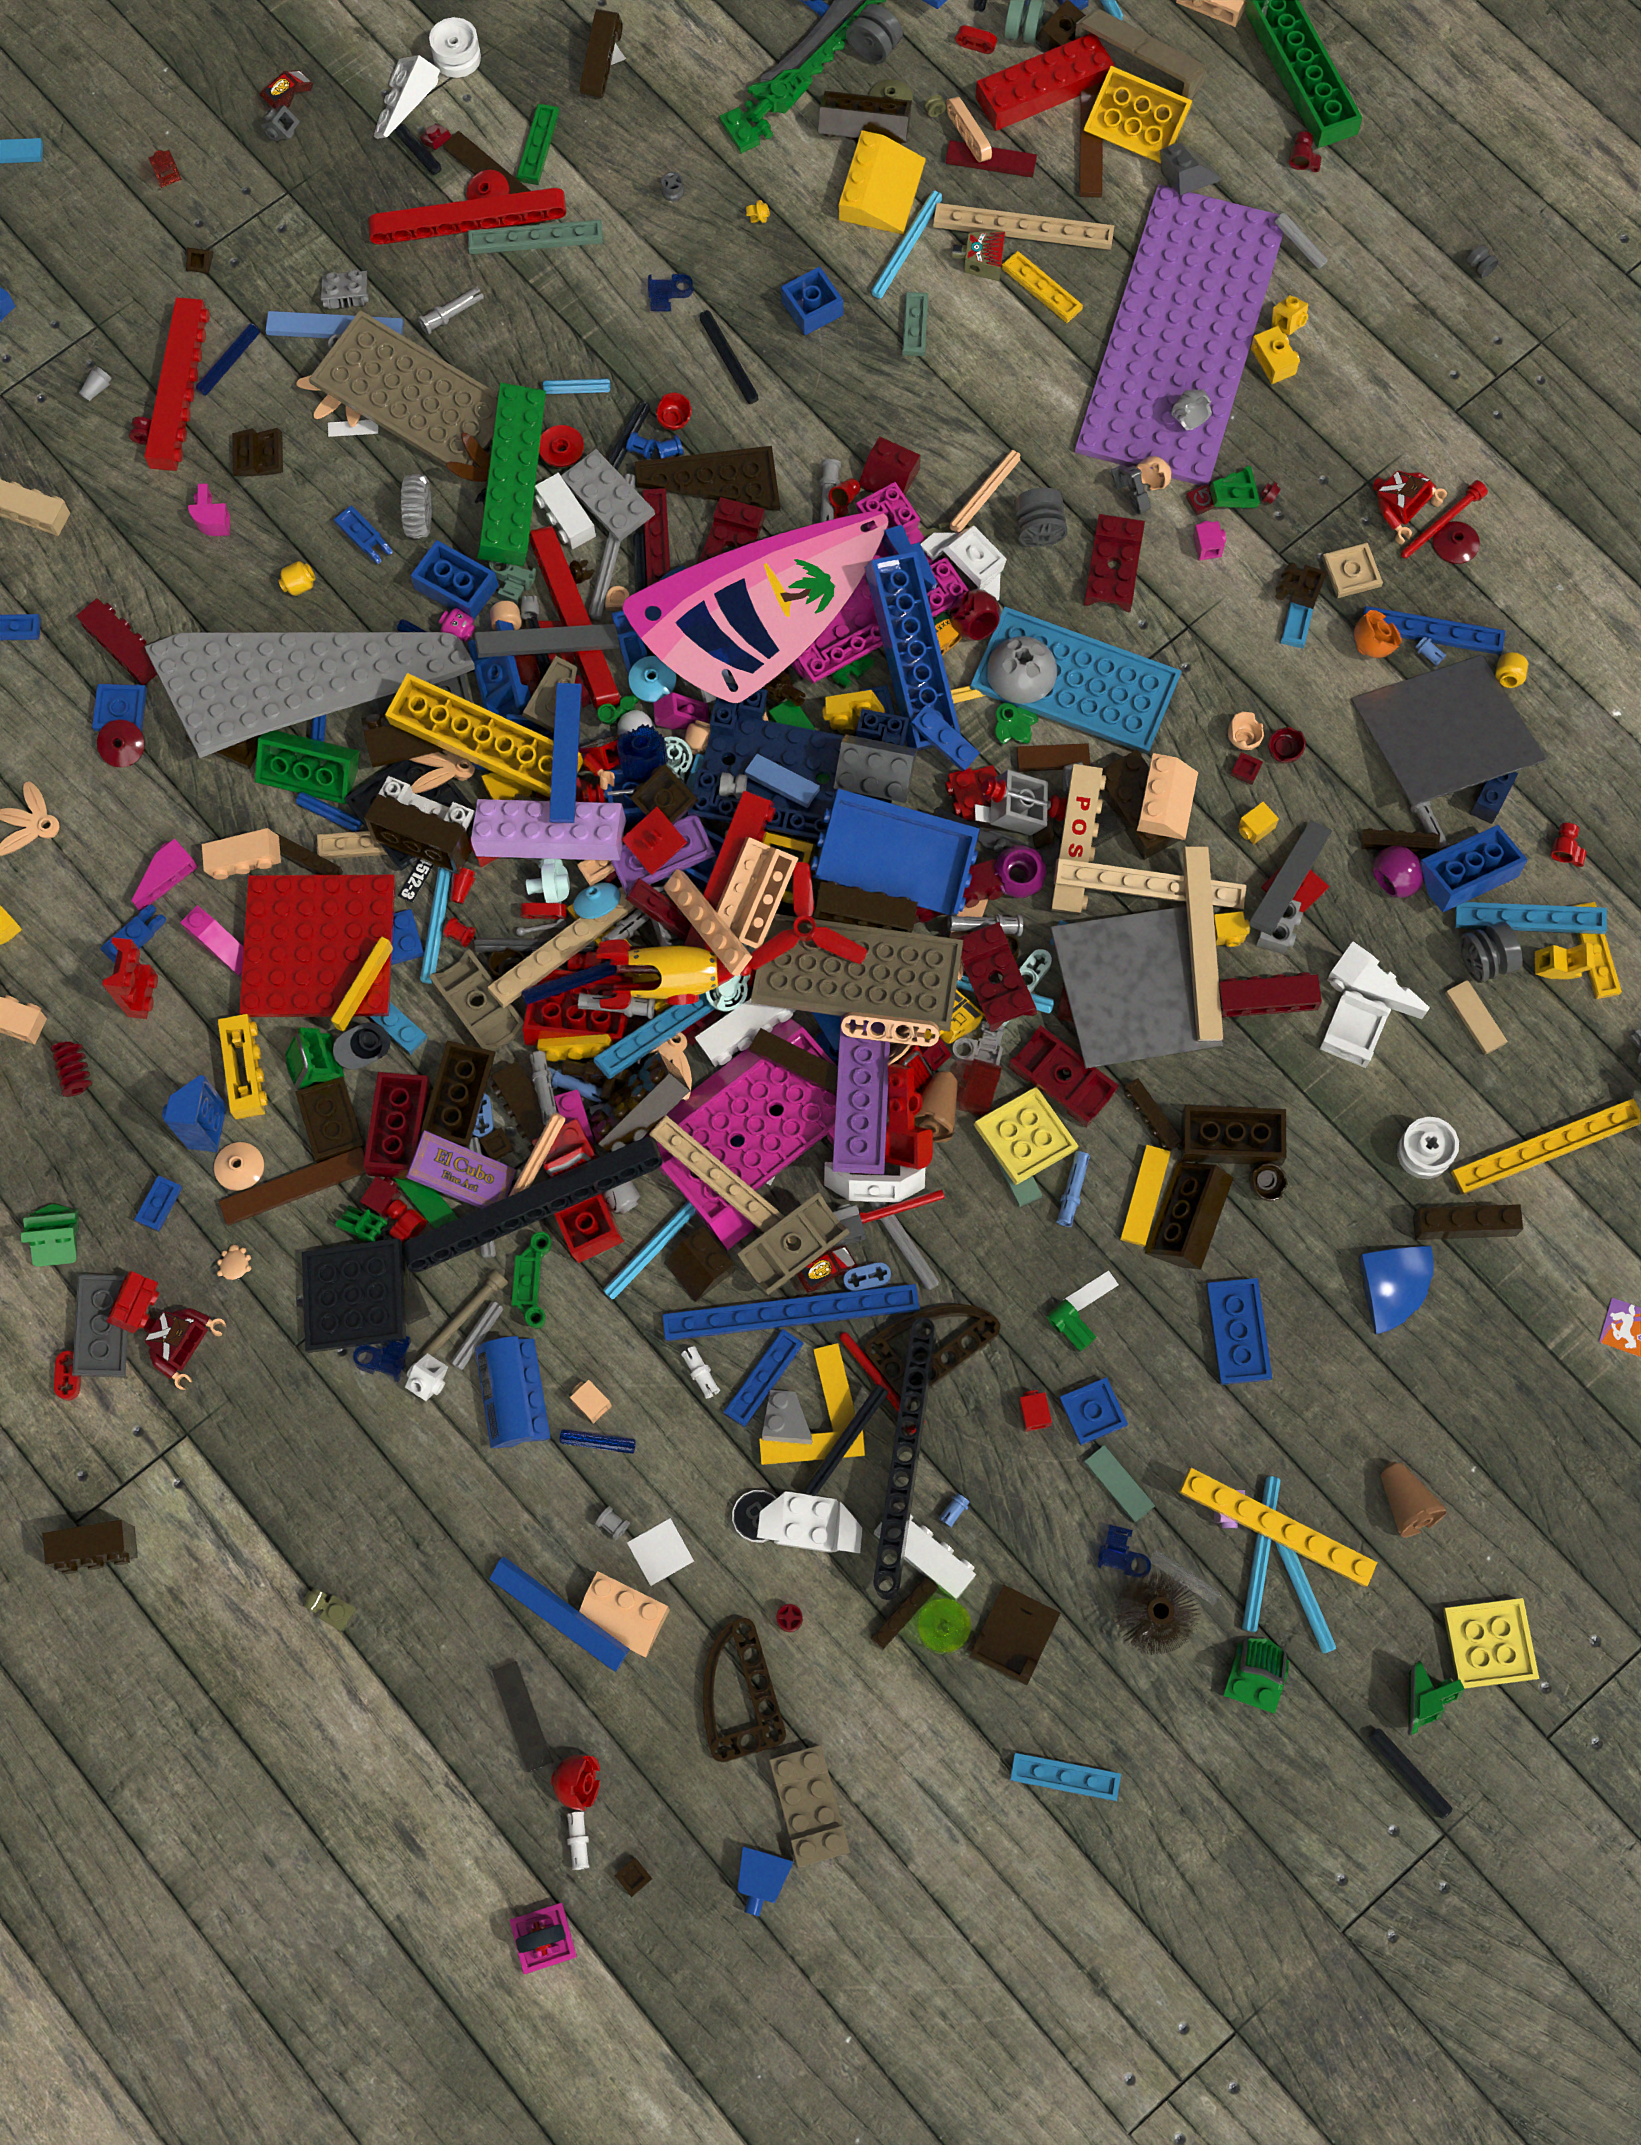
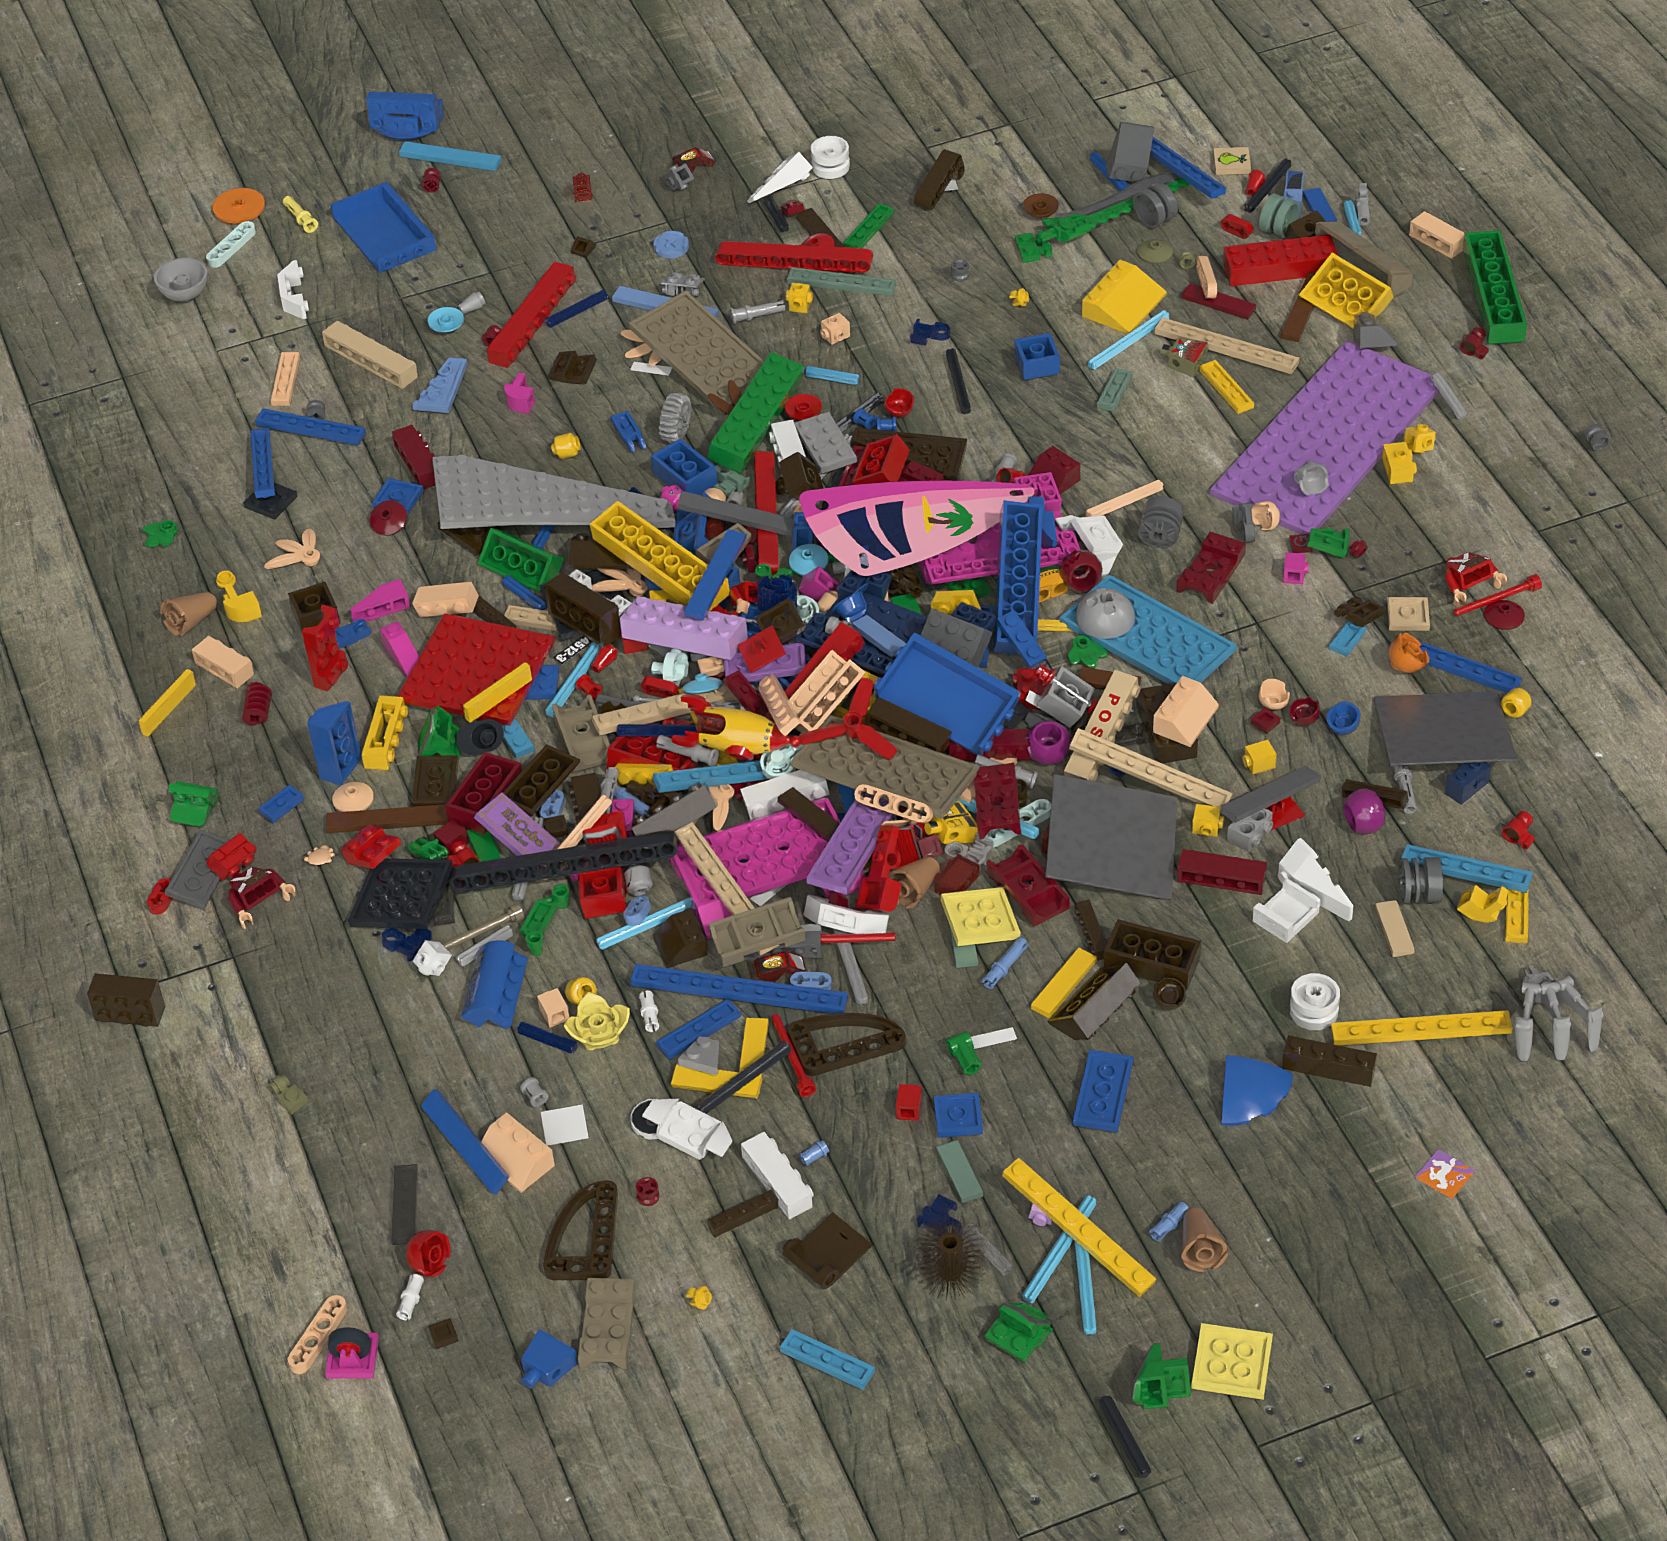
camera: 20 degrees right, 25 degrees down
dark brown slope [818,91,912,144] -> none
black beam [873,1317,936,1600] -> none
clear neon green brick [917,1598,971,1655] -> none
tan tile [1182,847,1223,1041] -> none
medium blue pin [1415,637,1446,666] -> none
blue slope [1420,825,1528,913] -> none
none -> dark brown brick [288,582,340,632]
none -> light nougat beam [288,1295,347,1374]
none -> red plate [341,825,402,869]
none -> medium blue wing [412,357,468,413]
none -> medium azure dish [428,307,464,332]
none -> light yellow brick [564,992,630,1050]
none -> yellow head [565,977,597,1005]
none -> medium blue beam [623,896,651,926]
none -> medium blue tile [653,231,689,258]
none -> yellow plate [685,1286,712,1310]
none -> dark brown slope [779,452,824,500]
none -> yellow brick [786,283,813,313]
none -> light nougat brick [820,313,850,345]
none -> blue piece [831,583,869,622]
none -> red brick [852,434,910,485]
none -> reddish brown dish [1023,193,1059,217]
none -> medium blue pin [1149,1202,1189,1242]
none -> blue helmet [1327,701,1360,735]

